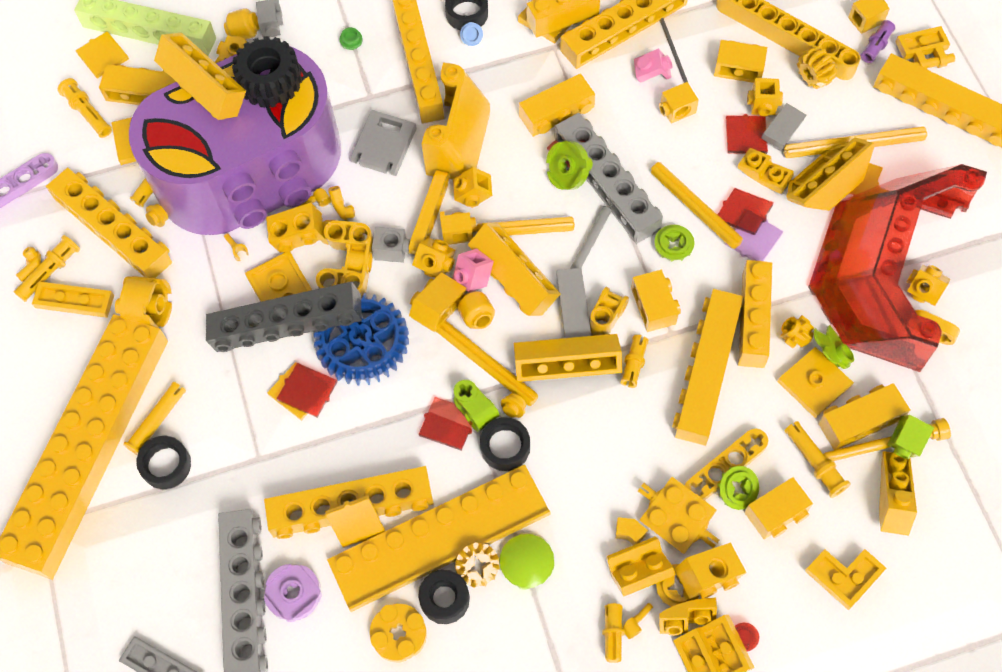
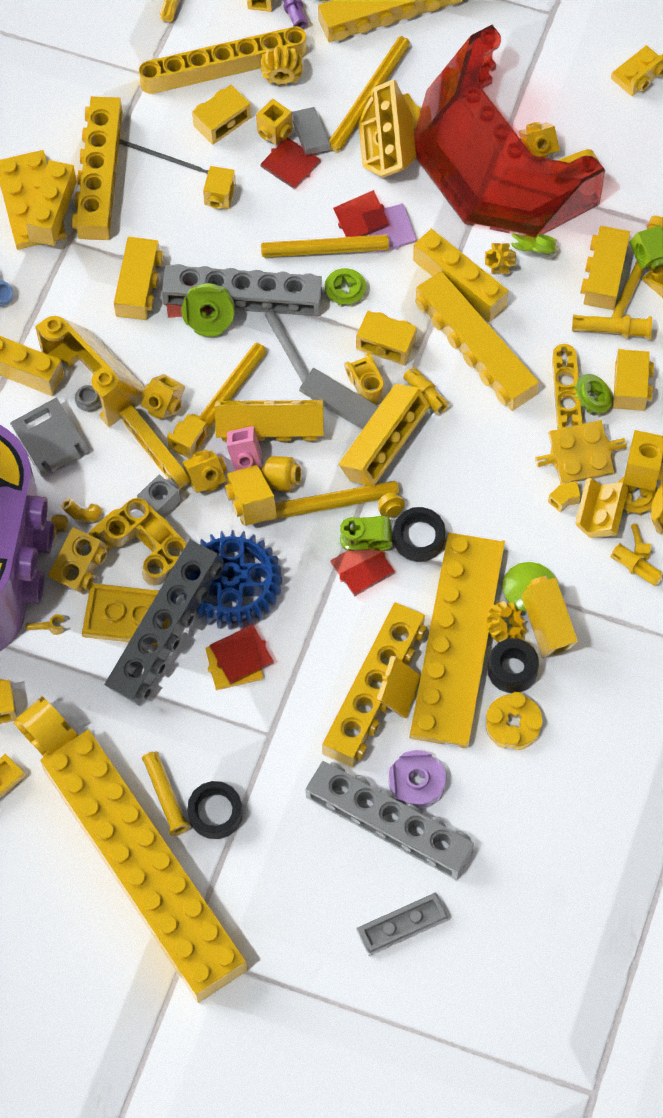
camera: 55 degrees left, 0 degrees up
bright pink bracket [633,48,673,83] -> none
yellow slope [738,148,794,194] -> none
yellow plate [777,347,854,418] -> none
none -> yellow brick [521,576,578,659]

